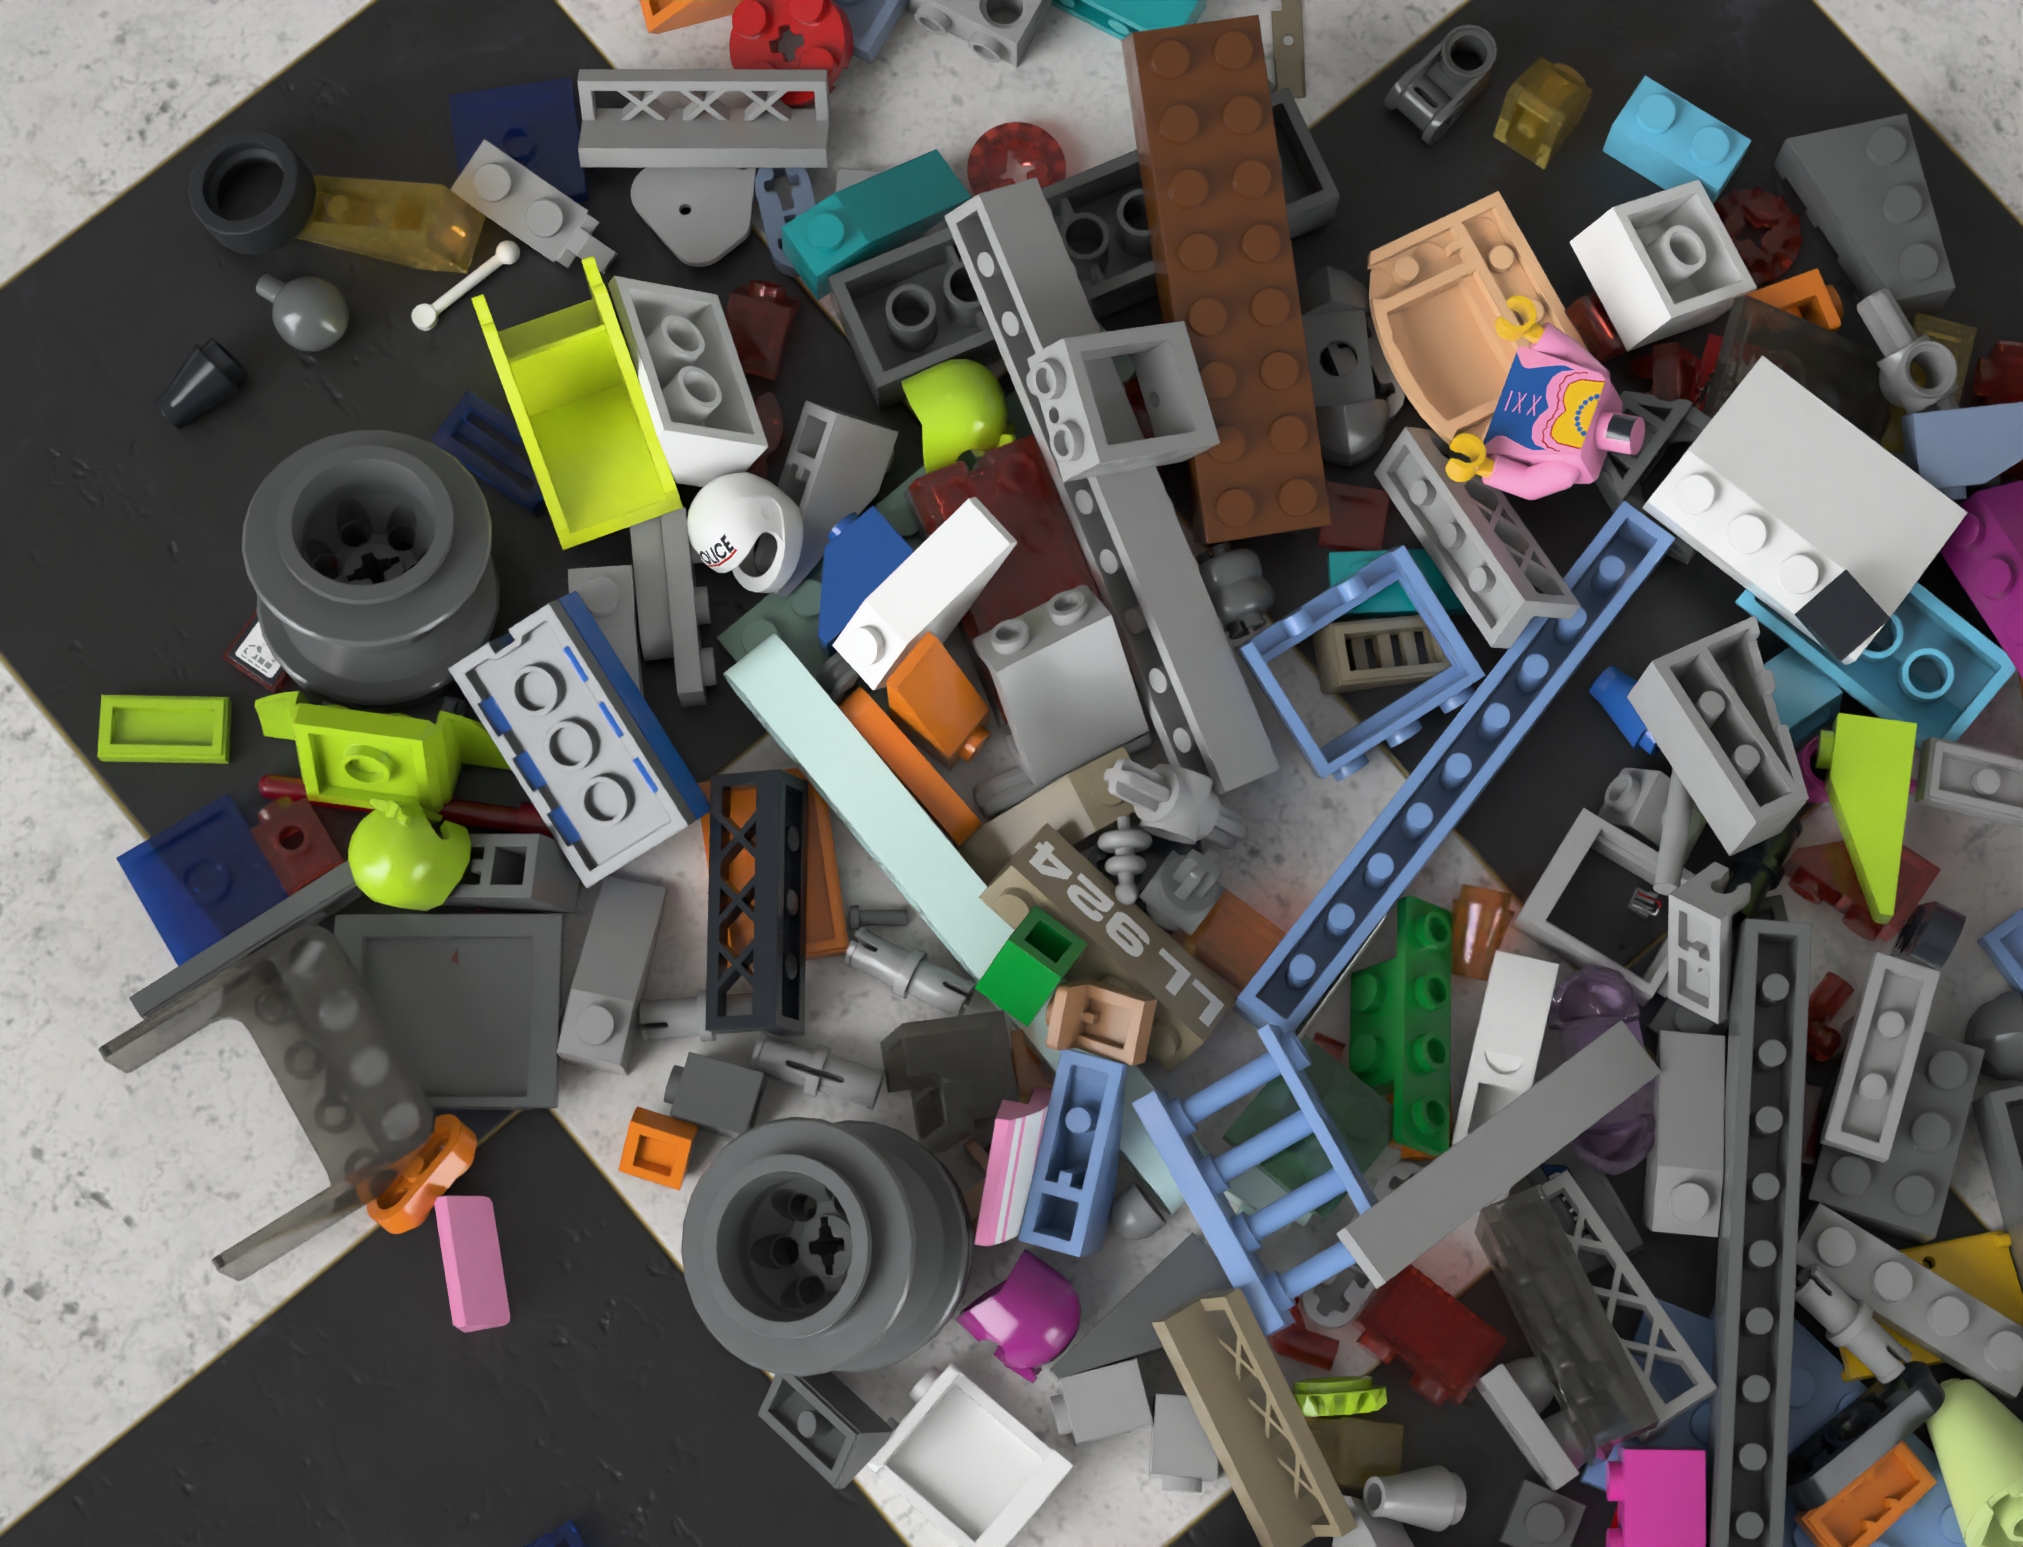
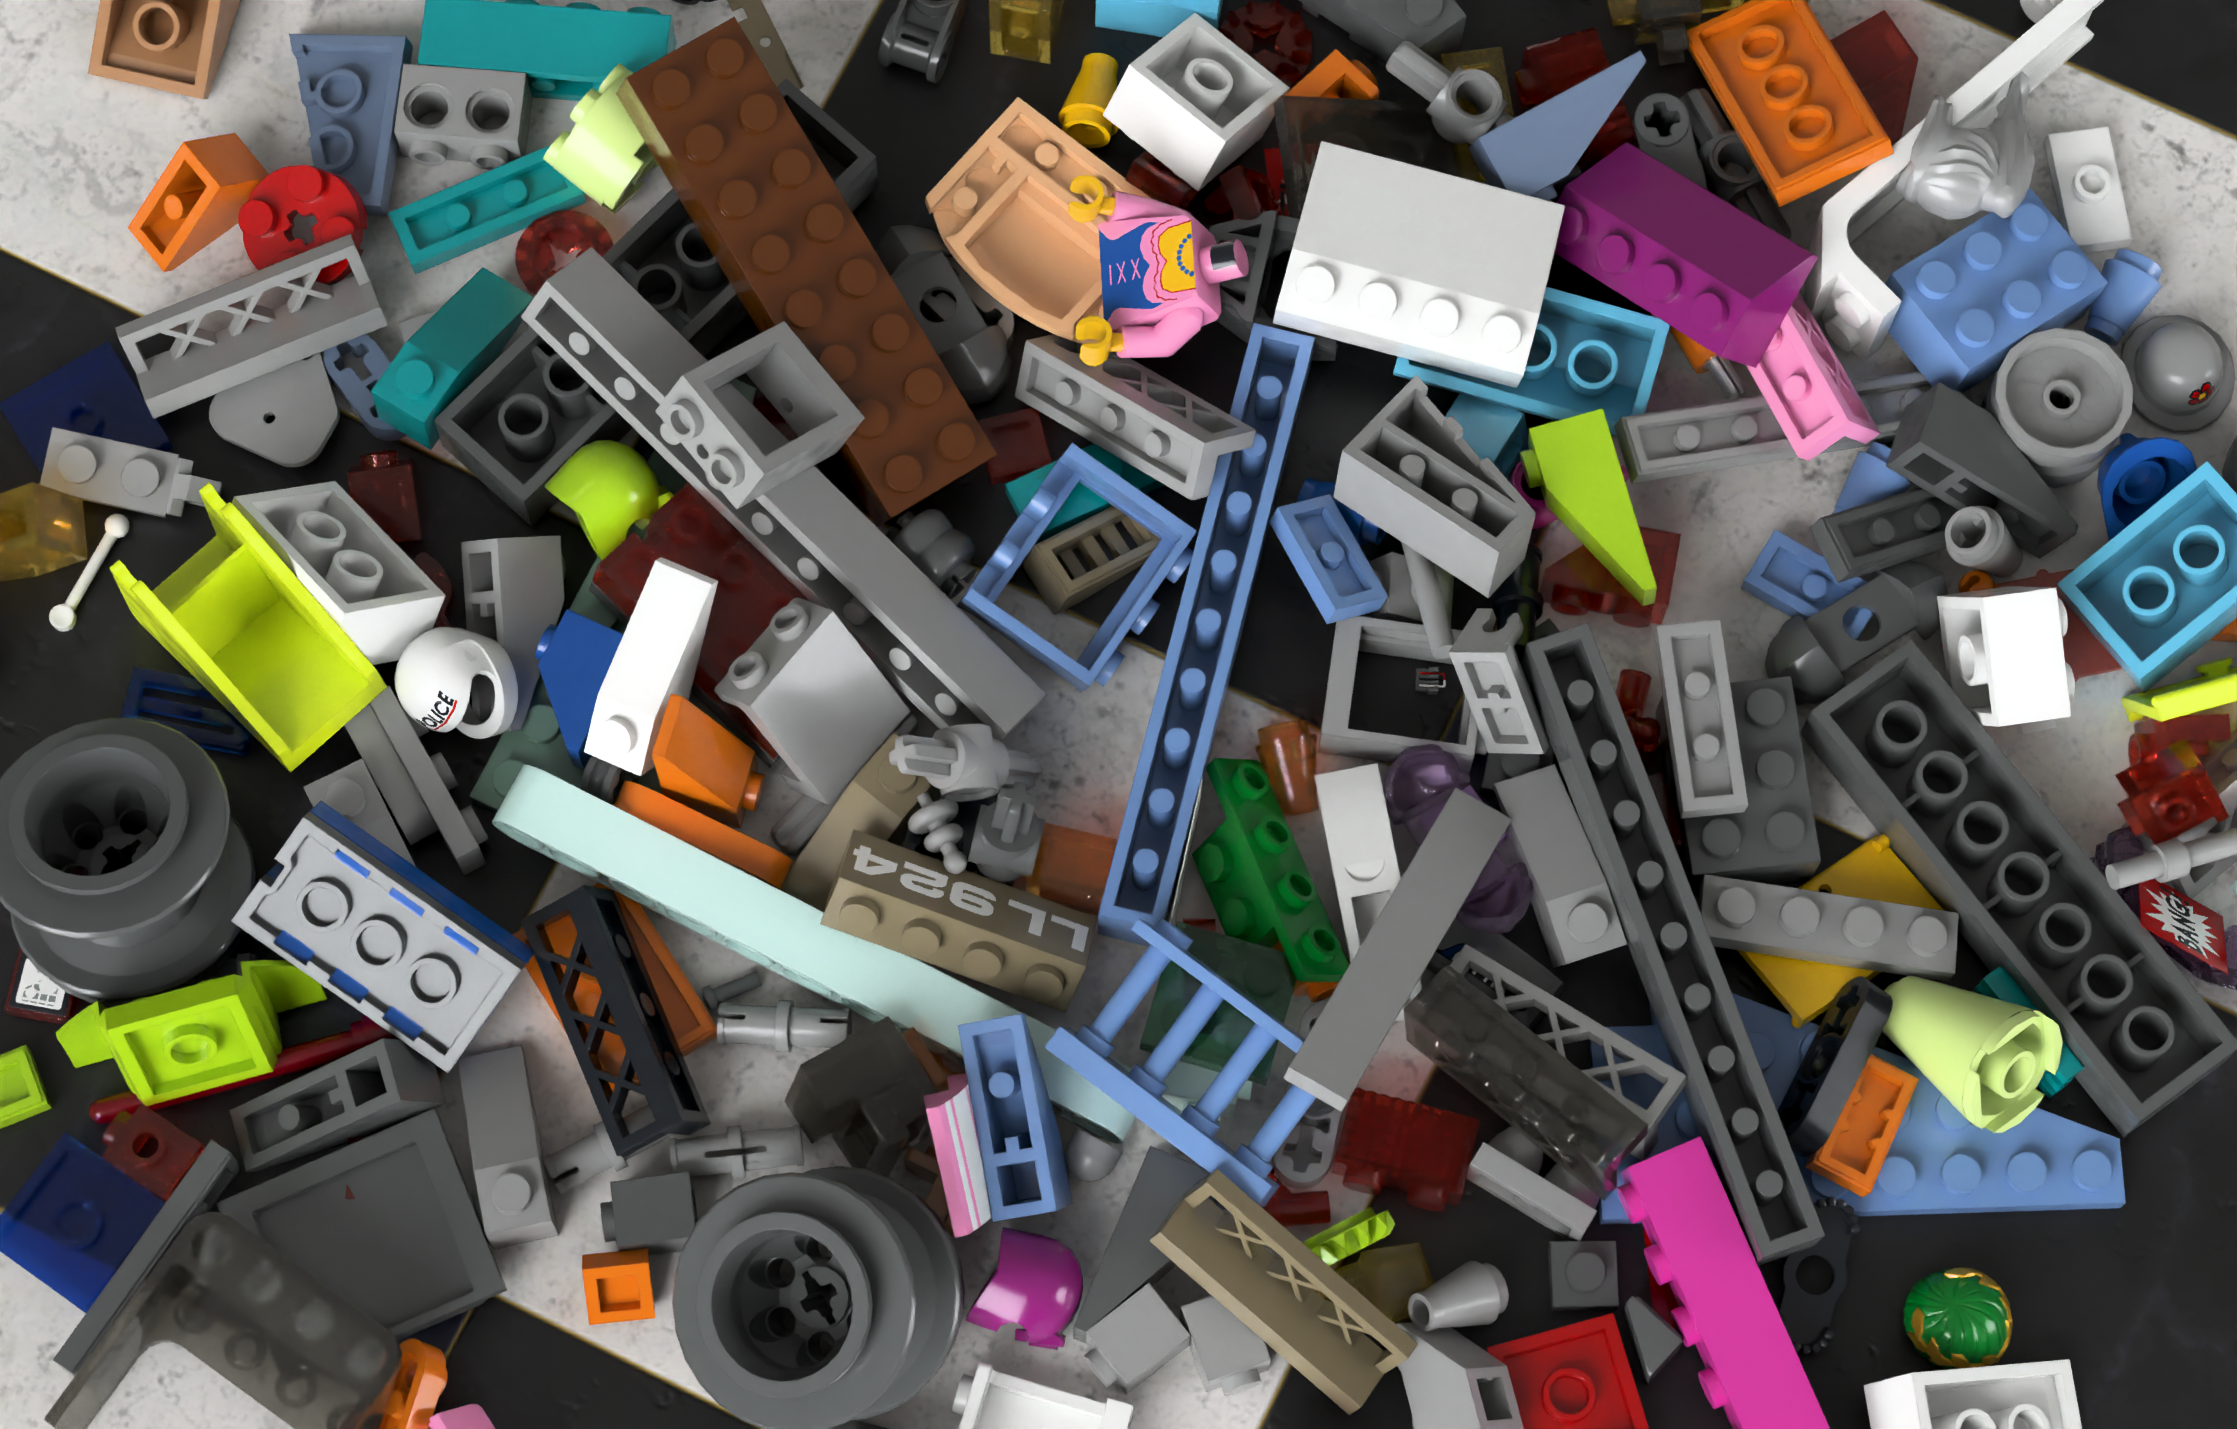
camera: 25 degrees left, 5 degrees down
lime helmet [348,797,471,911] -> none
green brick [975,905,1088,1027] -> none
medium nougat bracket [1046,979,1157,1066] -> none
black tile [1794,569,1891,663] -> none
light grey pin [1795,1263,1912,1384] -> none
black beam [1890,901,1966,970] -> none
none -> teal plate [388,145,586,275]
none -> yellowish green brick [543,63,659,214]
none -> yellow cone [1059,53,1119,148]
none -> medium blue plate [1269,494,1388,624]

